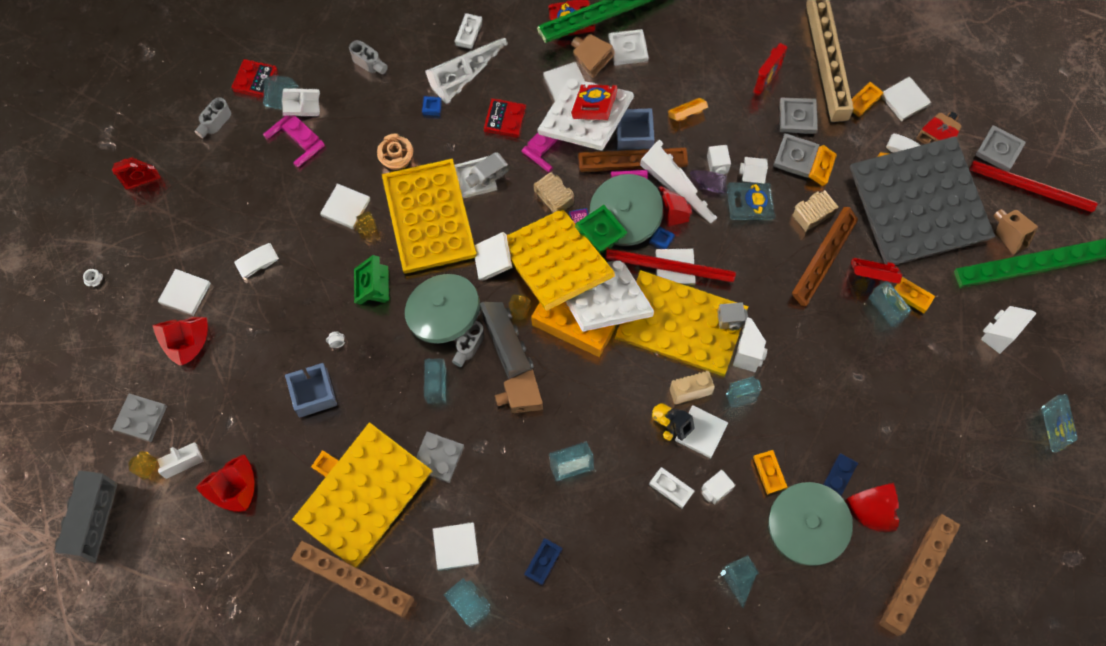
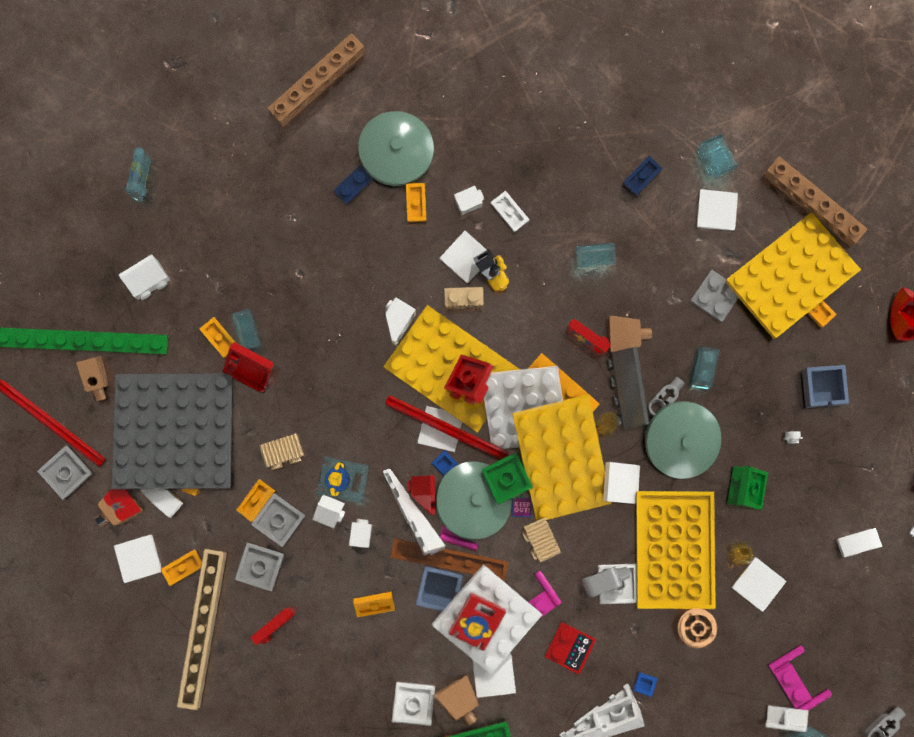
camera: 170 degrees left, 15 degrees up
clear purple slope [690,170,727,194] -> none
light grey brick [717,302,748,330] -> none
clear light blue slope [721,555,759,608] -> none
clear light blue brick [726,376,762,409] -> none
dark orange plate [792,207,858,306] -> none
red brick [844,483,899,532] -> none
none -> red plate [444,354,494,406]
none -> red container [566,319,611,357]

